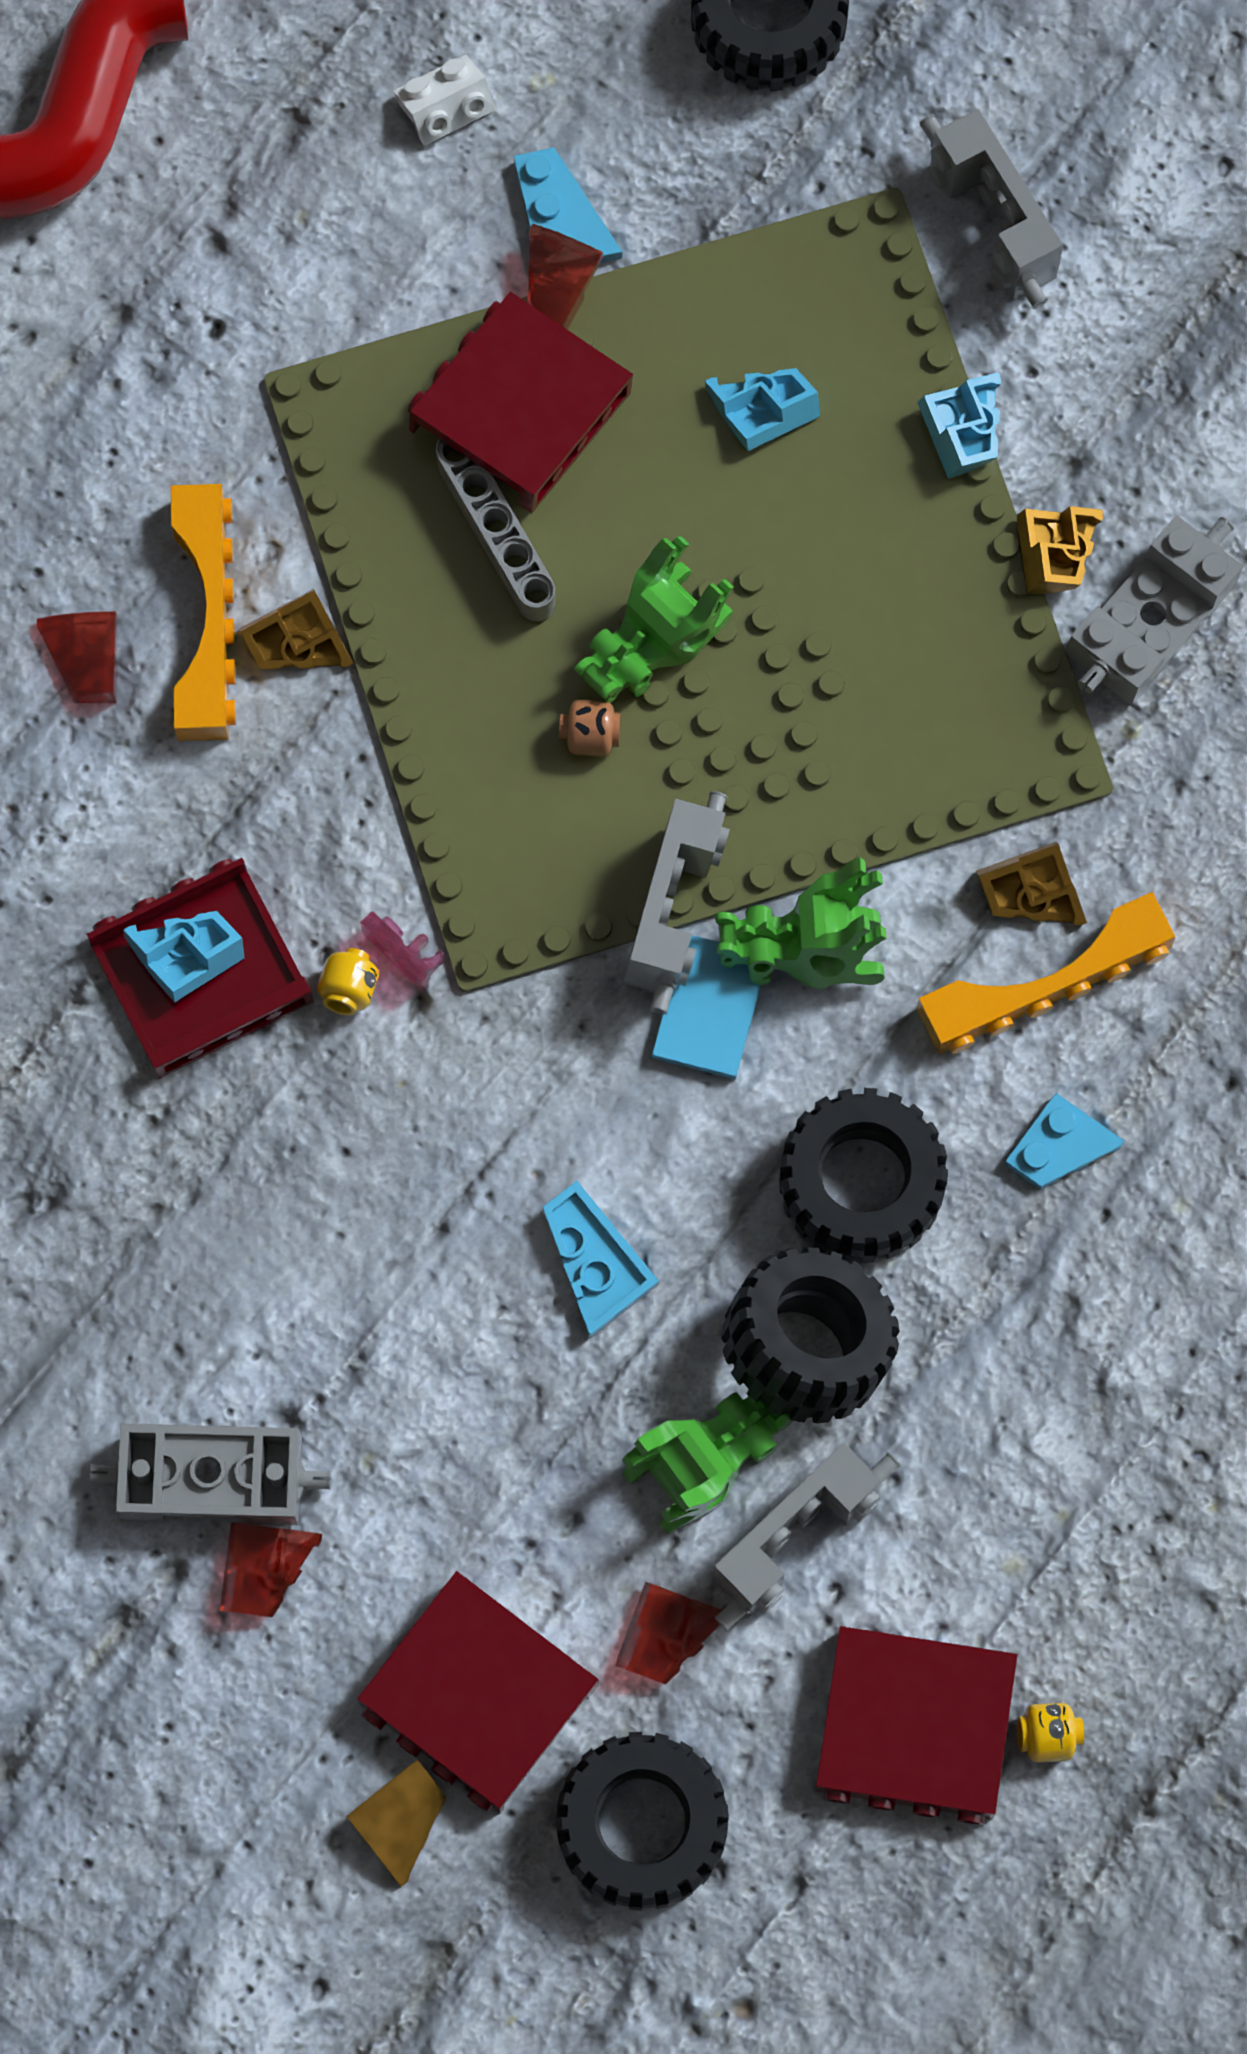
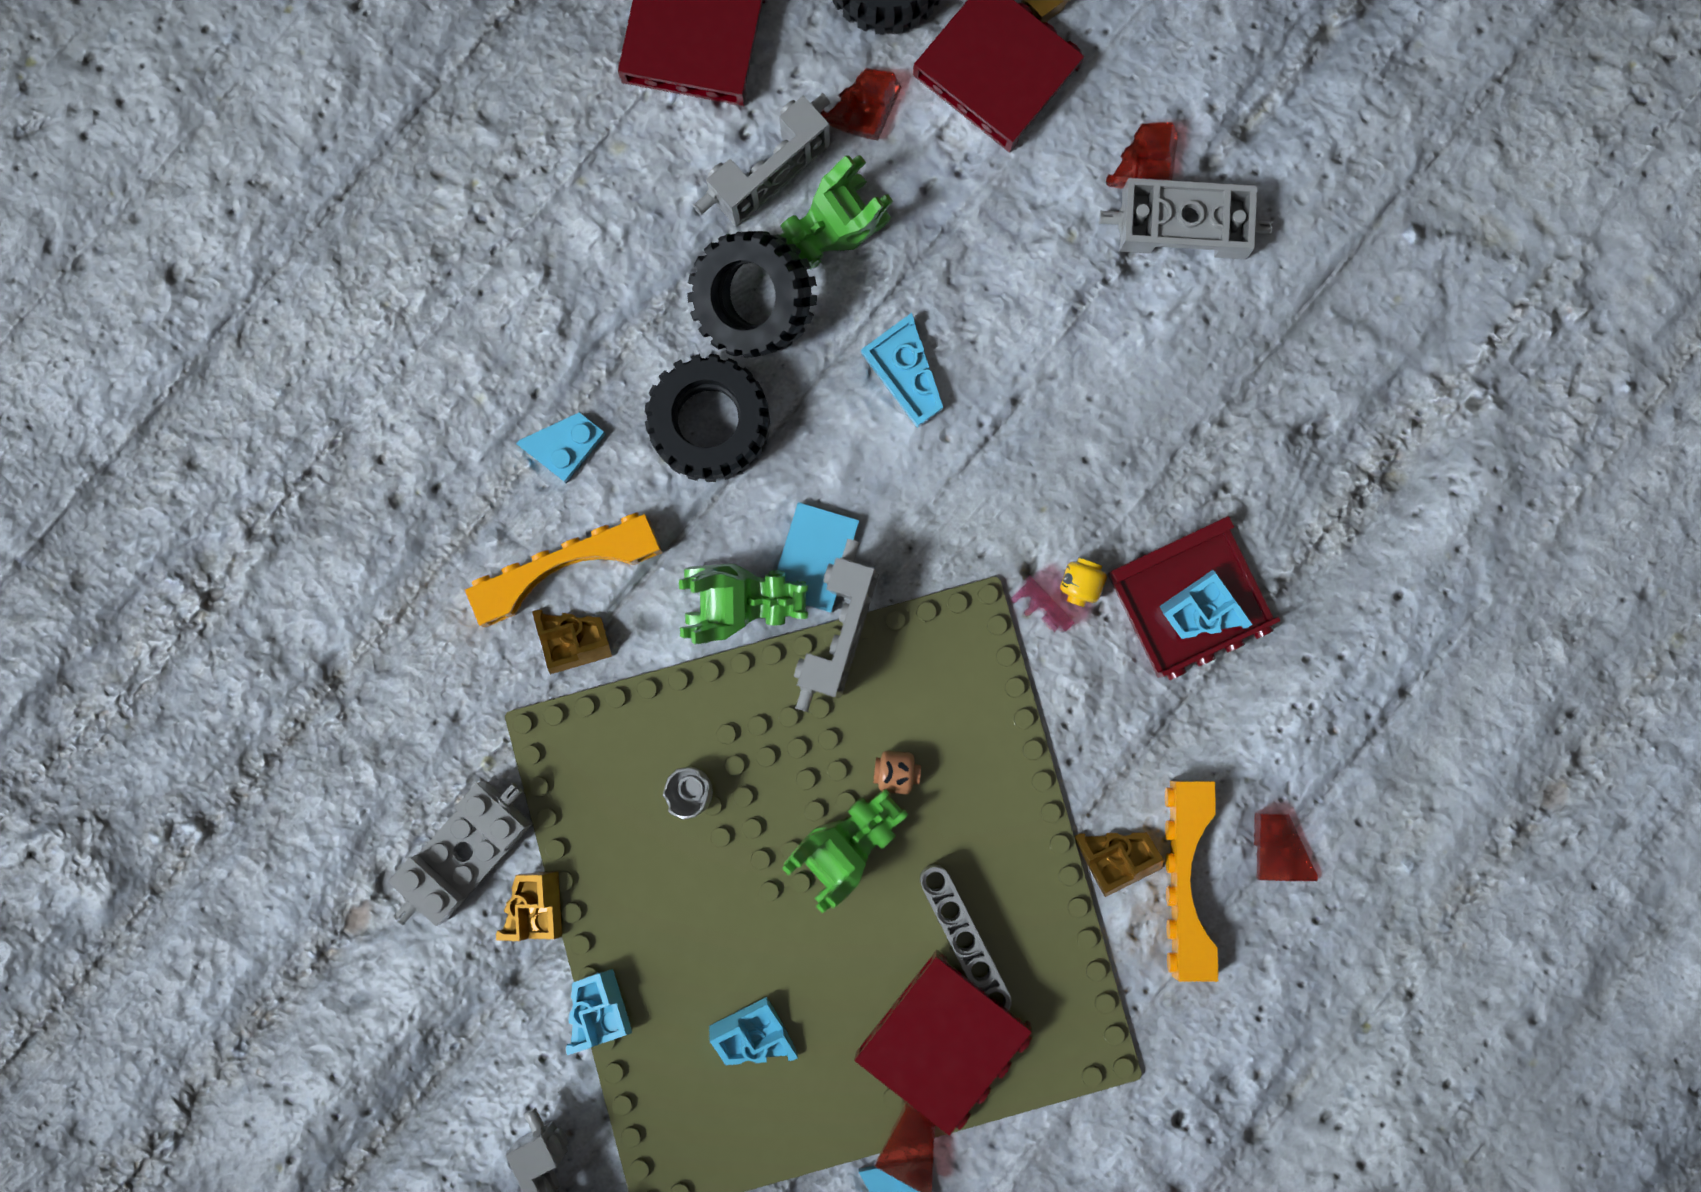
camera: 175 degrees left, 10 degrees up
yellow head [1017,1703,1084,1762] -> none
none -> light grey hair [663,767,713,819]

